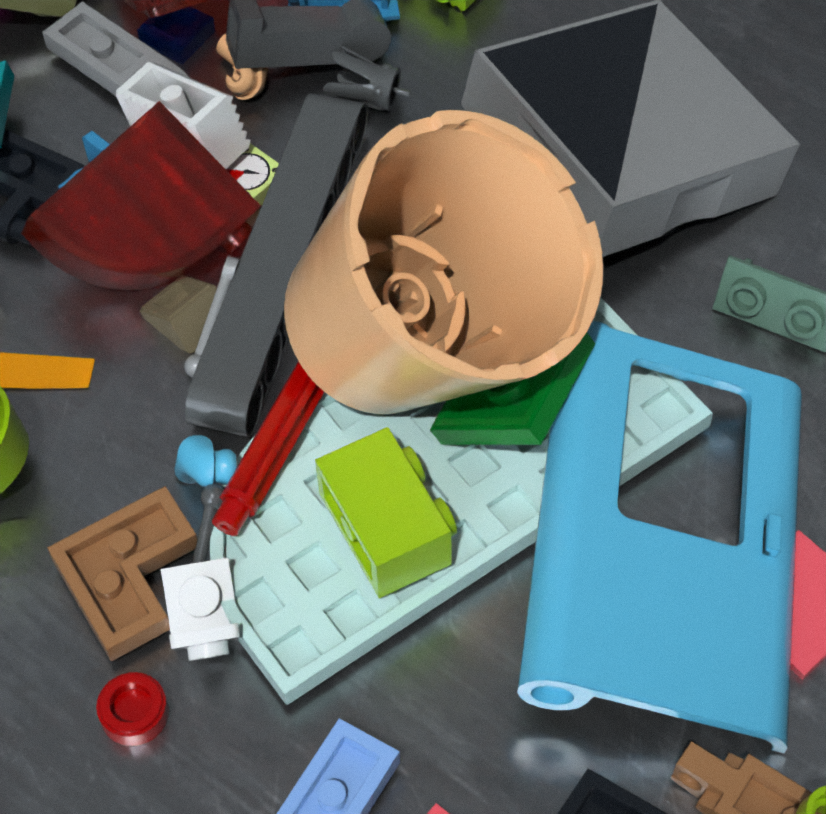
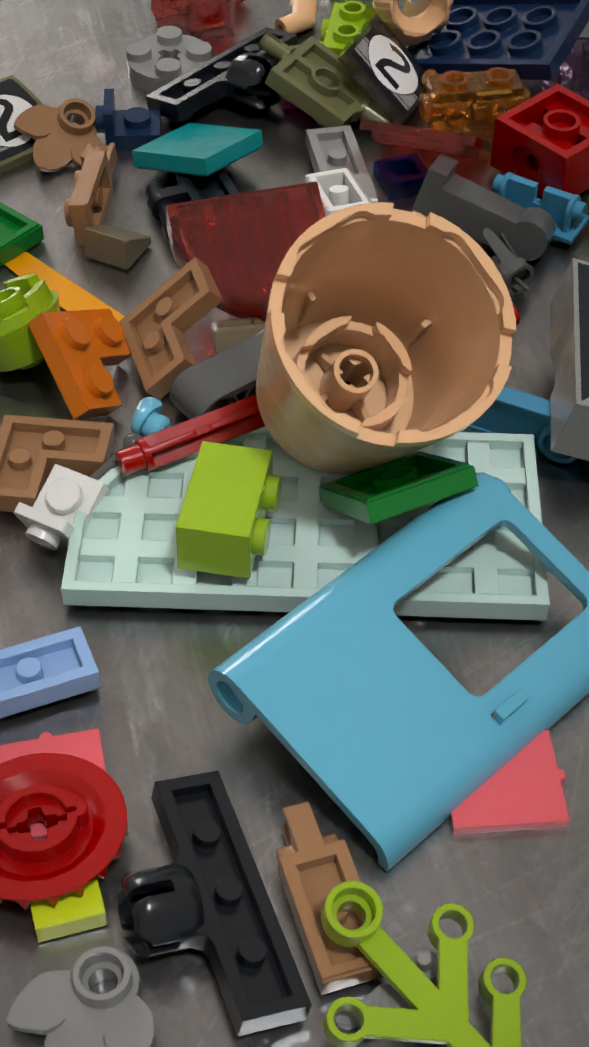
camera: 35 degrees right, 10 degrees down
none -> orange plate [28,309,132,420]
none -> medium nougat plate [119,257,223,400]

